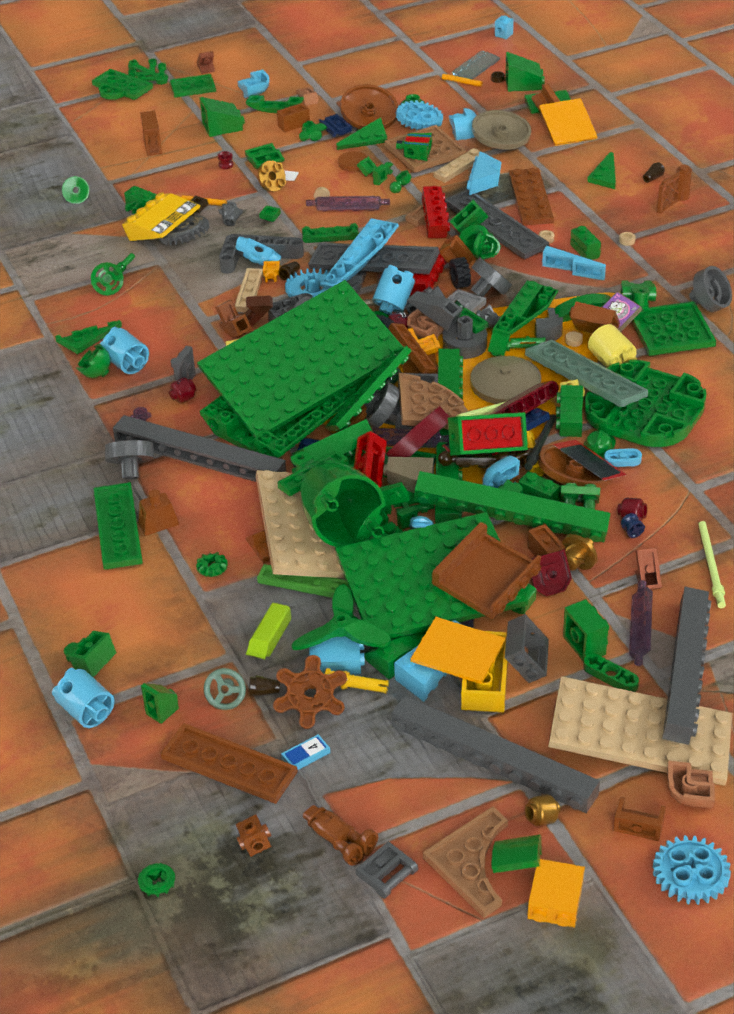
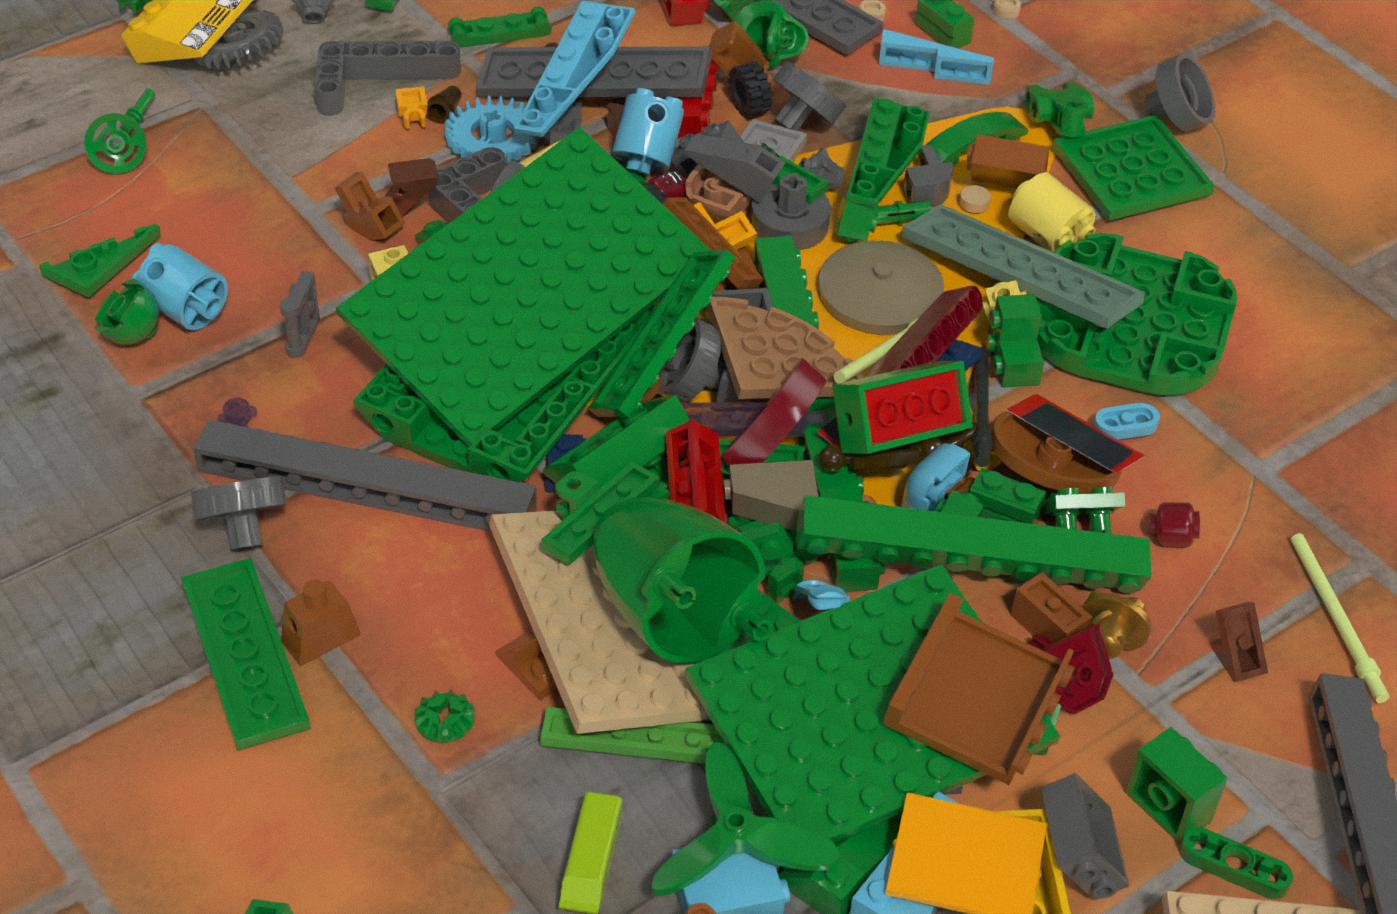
camera: 15 degrees left, 5 degrees up
dark red head [169,377,196,403] -> none
medium azure piece [235,236,281,266] -> none
tan plate [235,268,263,313] -> none
green piece [584,430,616,459] -> none
tile [602,291,642,332] -> none
dark blue wheel [620,513,645,538] -> none
plate [629,580,653,666] -> none

